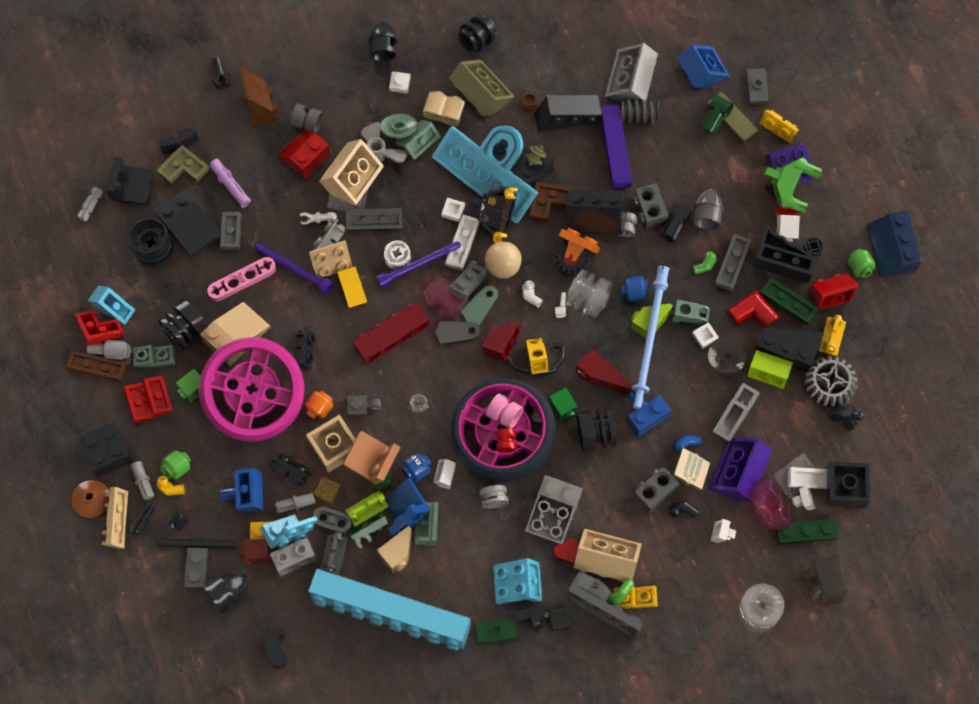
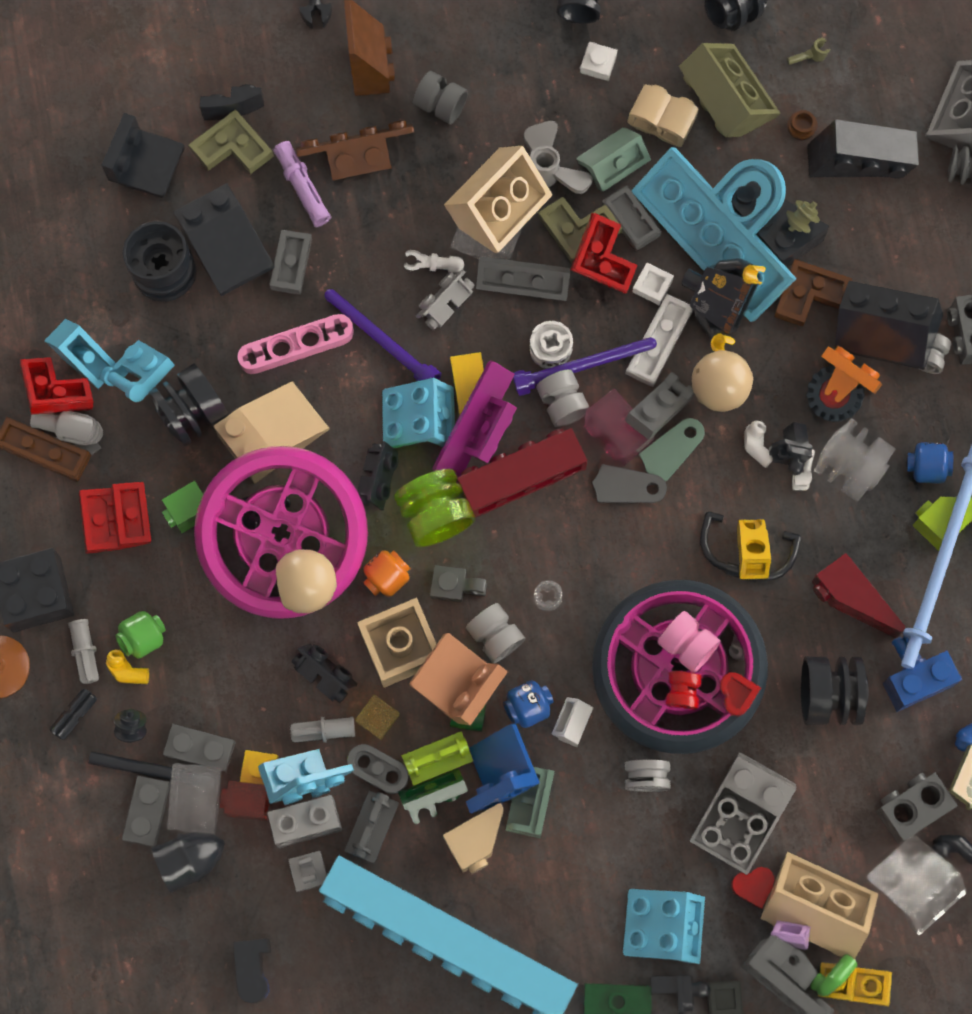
camera: 10 degrees right, 5 degrees up
light grey axle [77,187,102,221] -> none
tan plate [102,487,128,549] -> none
sand green slope [133,345,175,367] -> none
blue brick [220,468,263,513] -> none
red slope [278,130,330,179] -> none
tan hinge [309,240,352,279] -> none
sand green dish [380,114,417,138] -> none
dark red slope [481,320,522,362] -> none
green brick [549,388,578,422] -> none
dark purple beam [600,104,632,189] -> none
none -> medium azure plate [100,340,175,402]
none -> dark grey plate [163,724,236,773]
none -> clear plate [167,763,222,835]
none -> tan helmet [276,550,336,613]
none -> light grey tile [288,851,327,892]
none -> reddish brown bracket [295,120,414,180]
none -> medium azure bracket [382,378,455,448]
none -> clear neon green wheel [394,469,475,547]
none -> magenta bracket [432,360,517,484]
none -> light grey wheel [466,603,525,664]
none -> light grey wheel [536,369,590,427]
none -> olive plate [538,197,622,263]
none -> red brick [570,213,637,294]
none -> dark grey plate [602,186,661,251]
none -> red tile [720,672,761,716]
none -> black piece [769,422,813,476]
none -> lavender slope [771,921,810,950]
none -> olive hand [787,38,830,65]
none -> clear bracket [868,835,967,936]

